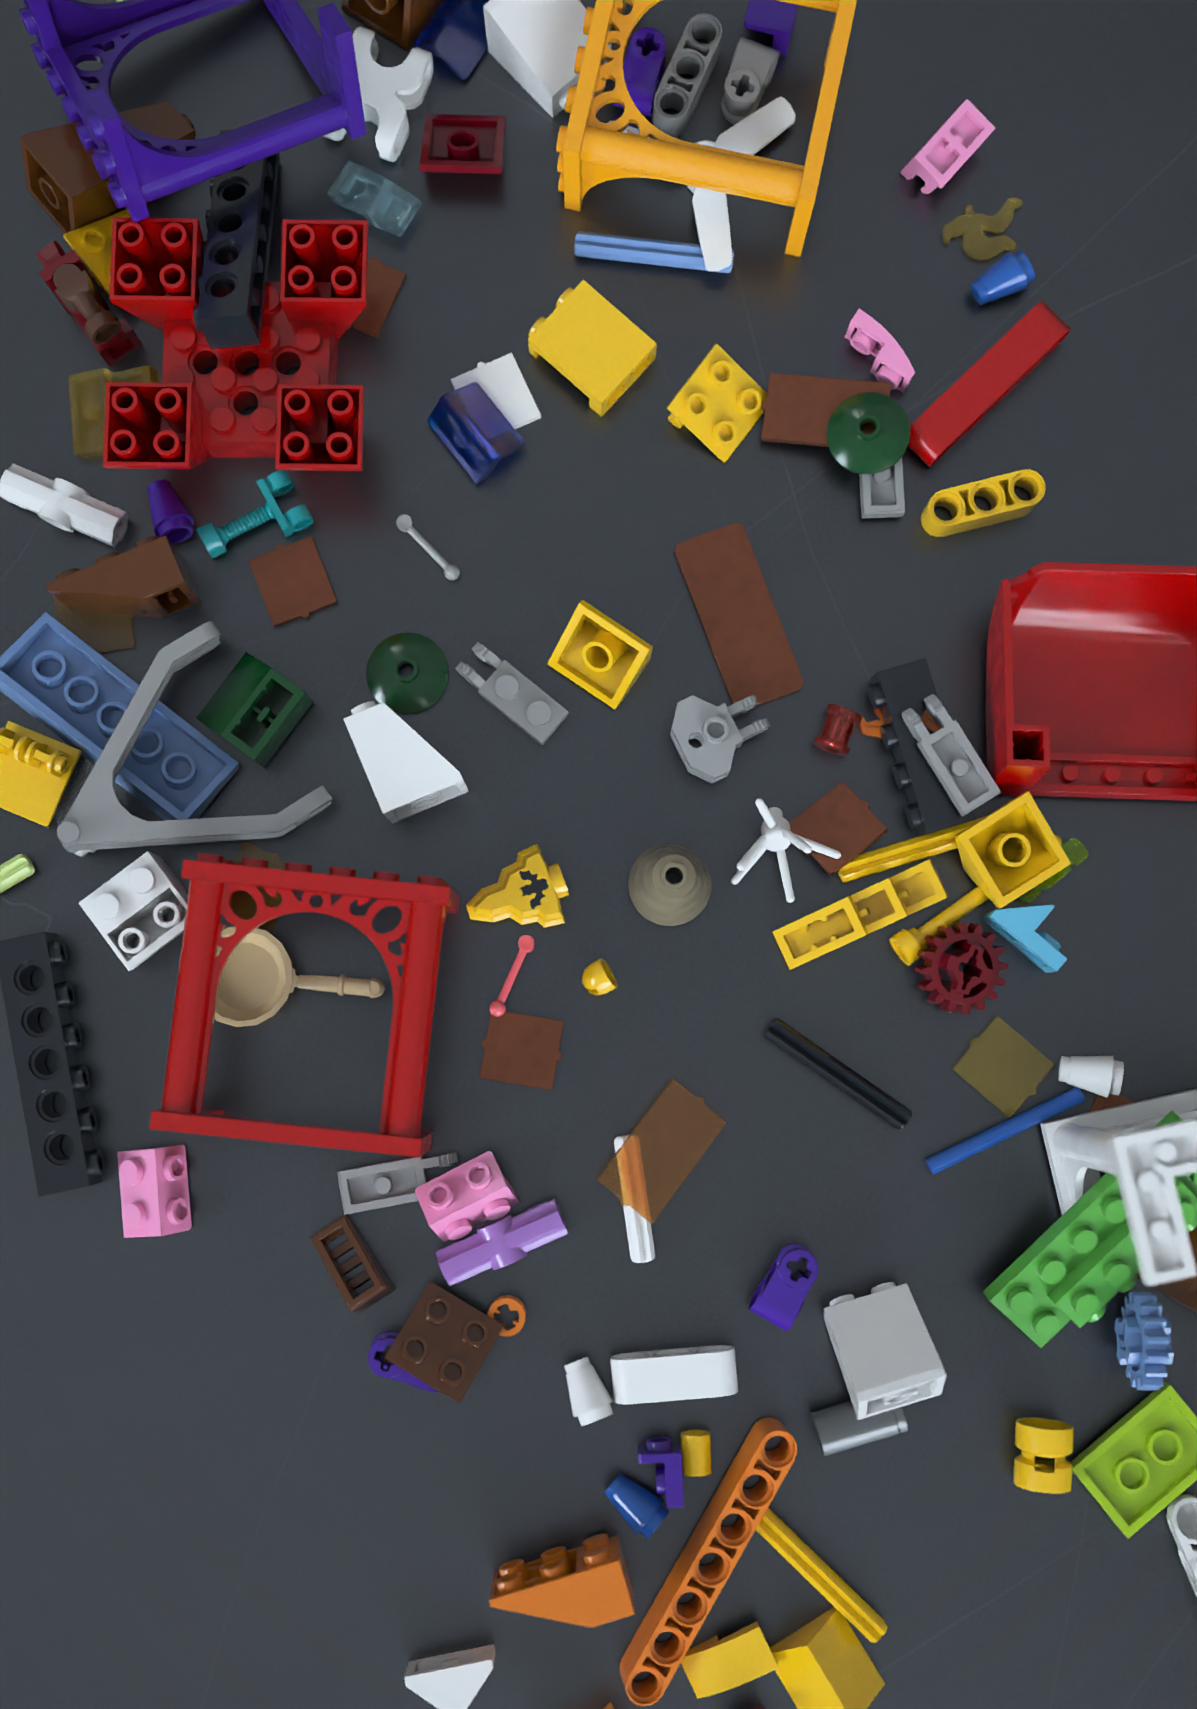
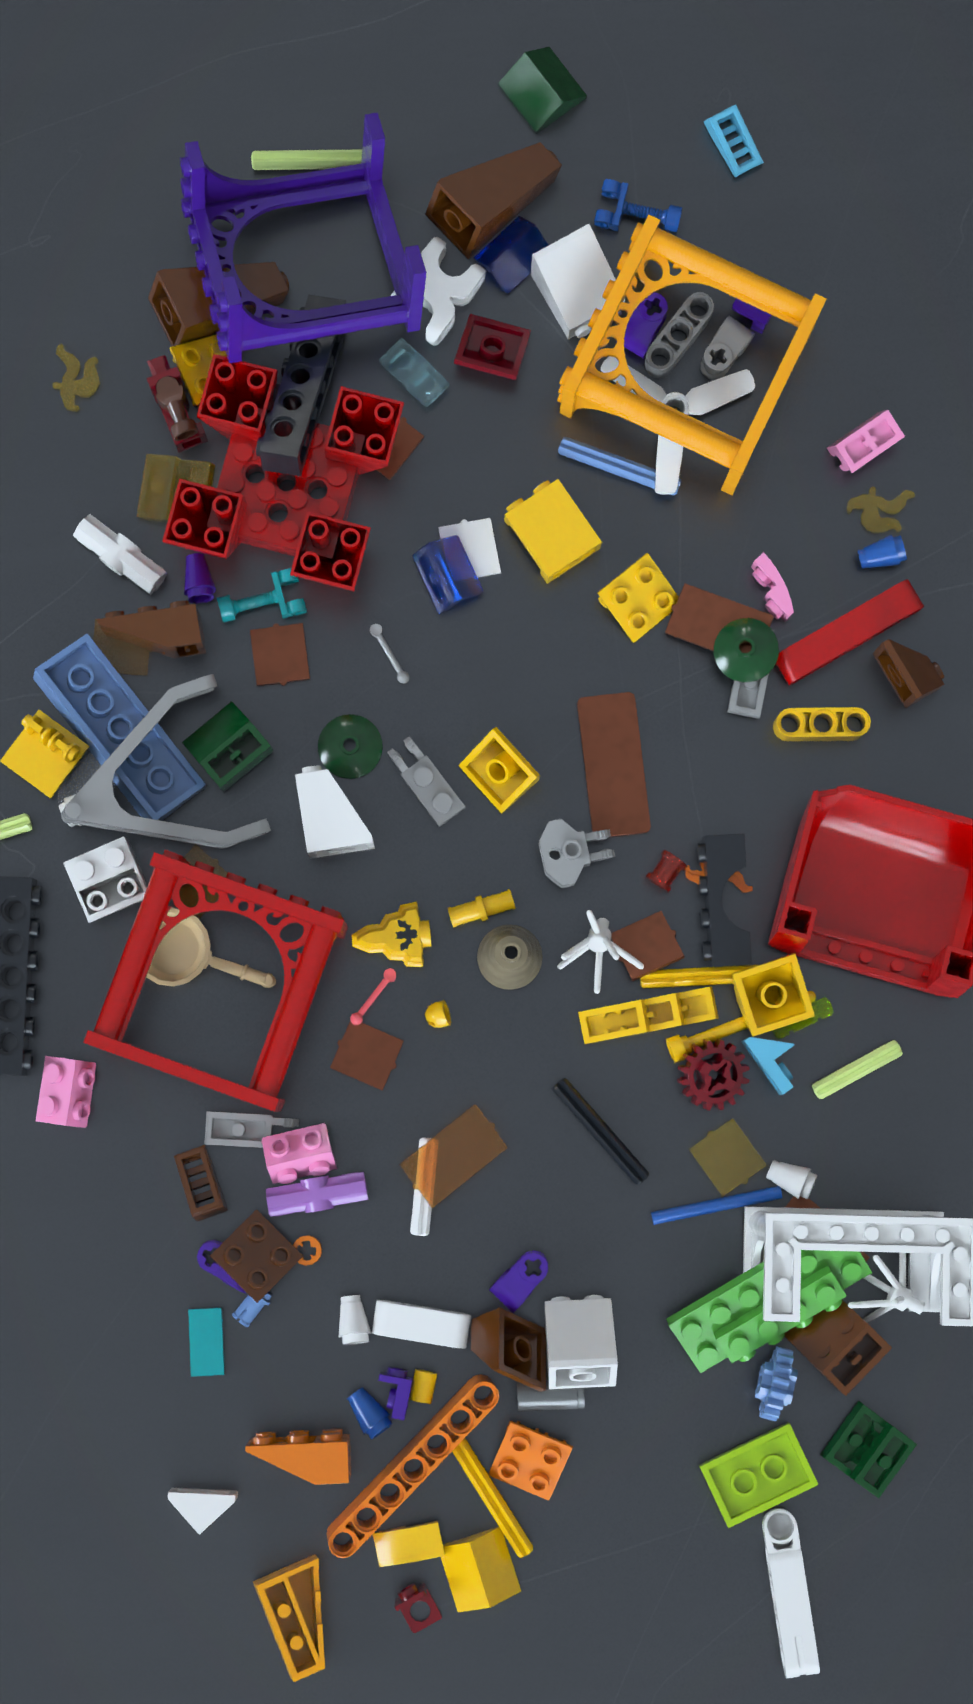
camera: 10 degrees right, 0 degrees up
light grey hinge [901,694,1001,816] -> none
yellow wheel [1013,1417,1074,1494] -> none
none -> teal tile [188,1307,225,1377]
none -> medium blue pin [232,1291,273,1327]
none -> yellow pin [448,889,516,928]
none -> reddish brown slope [471,1307,546,1392]
none -> orange hinge [488,1420,573,1500]
none -> yellowish green axle [812,1040,903,1099]
none -> reddish brown slope [873,639,945,708]

